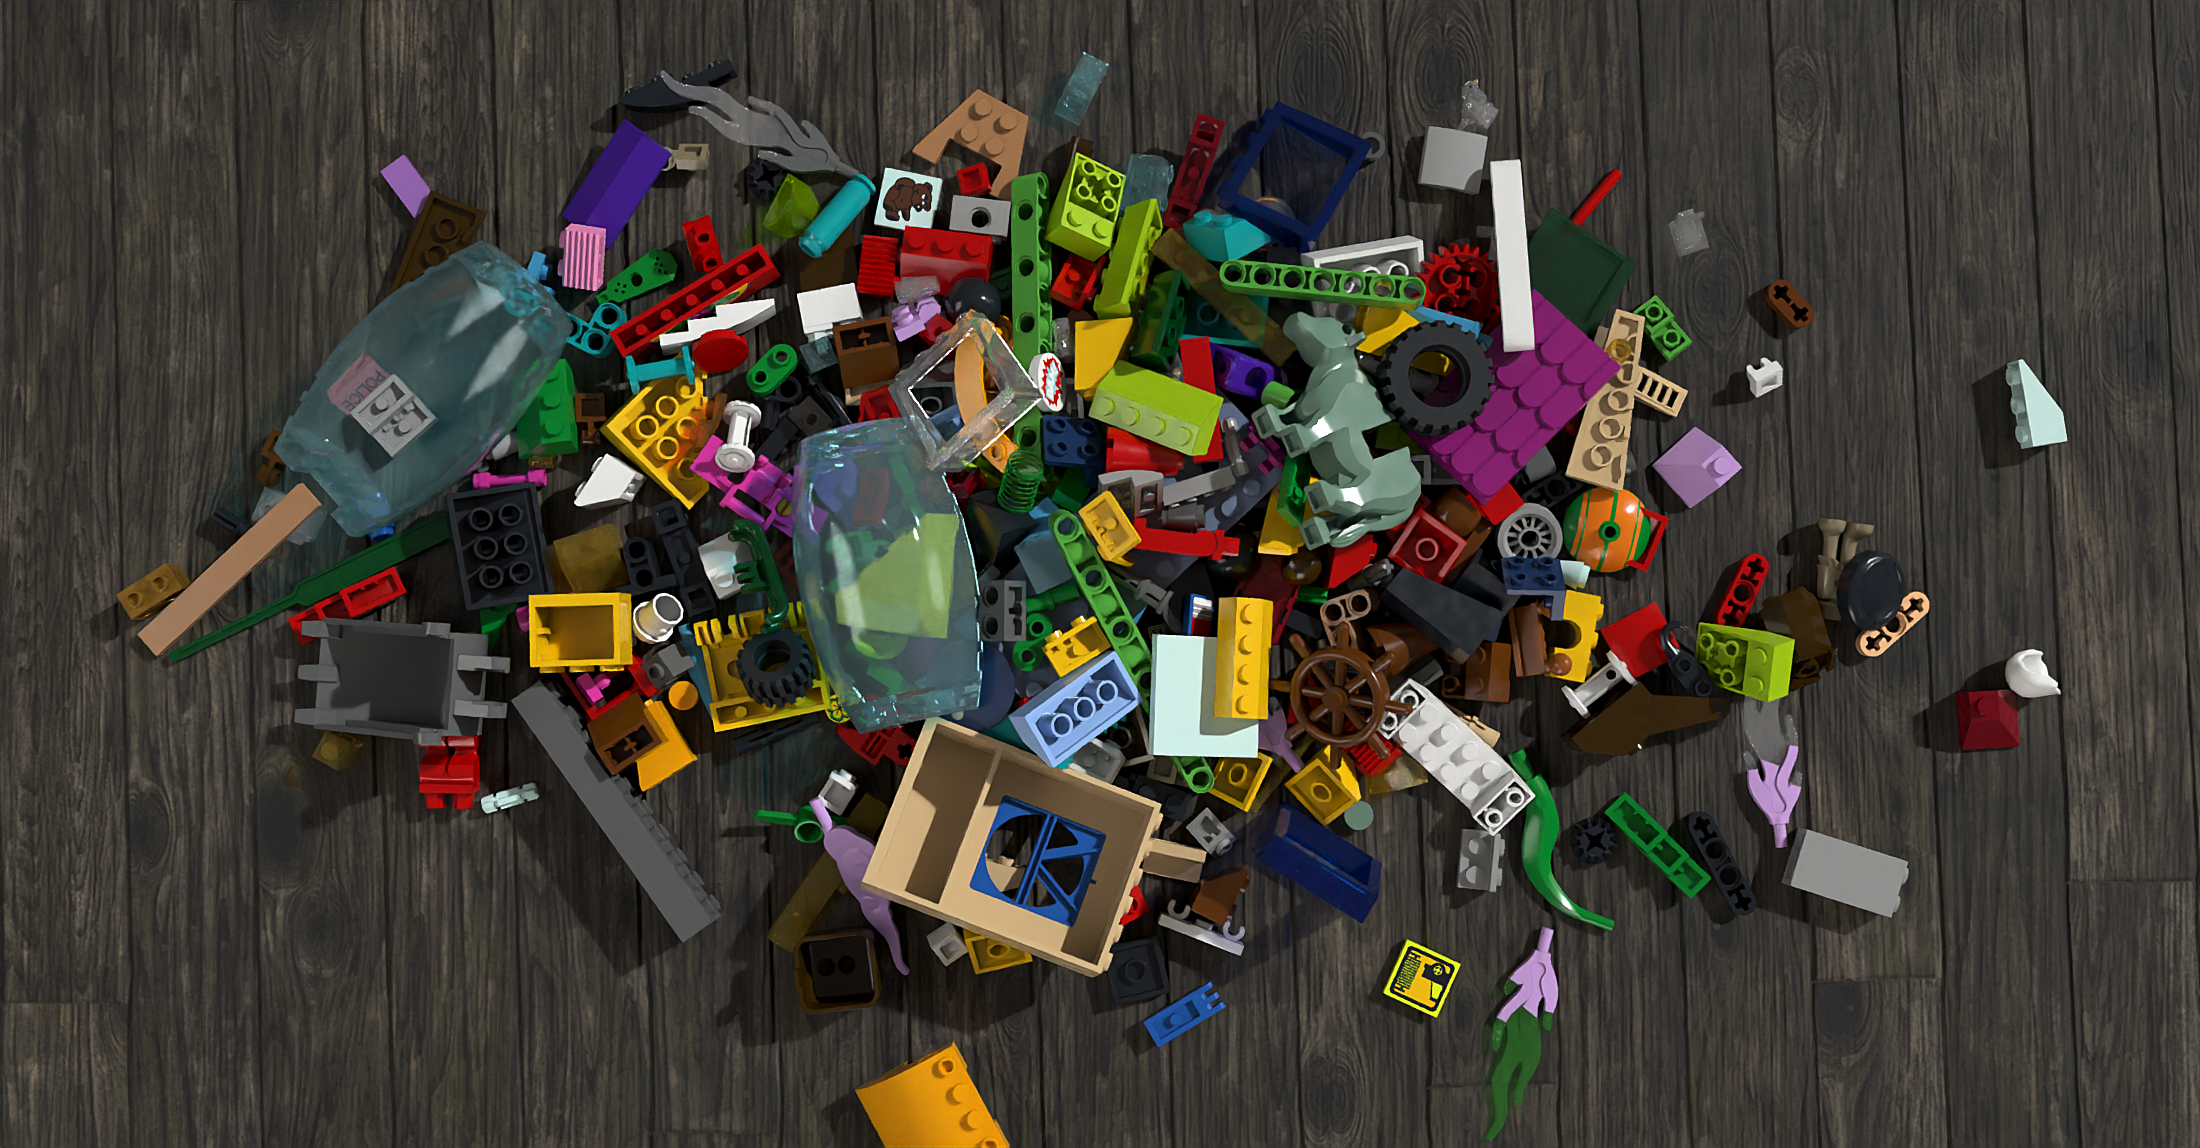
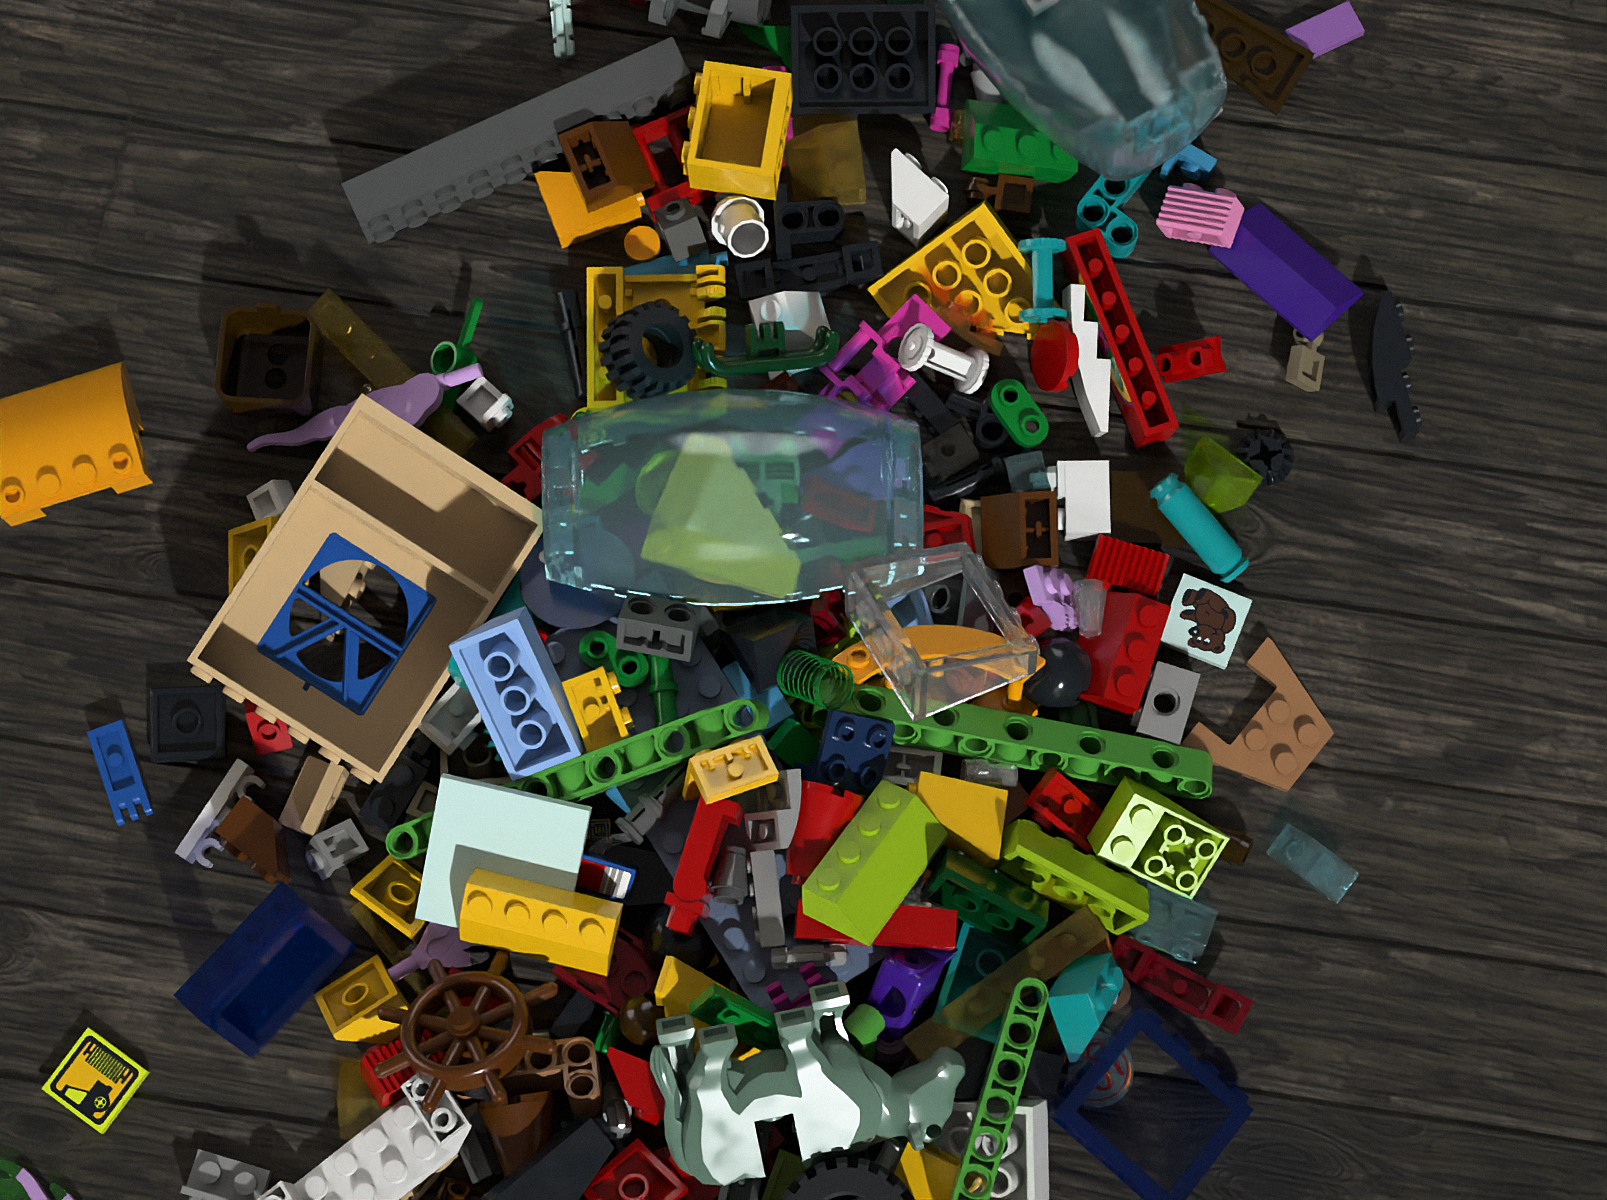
camera: 105 degrees right, 10 degrees down
dark pink tile [575,672,611,708] -> none
green piece [595,248,679,305] -> none
clear piece [660,70,860,180] -> none
red tile [956,162,992,197] -> none
clear light blue piece [1014,530,1072,594] -> none
tile [1028,352,1067,412] -> none
sand green tile [1343,800,1374,830] -> none

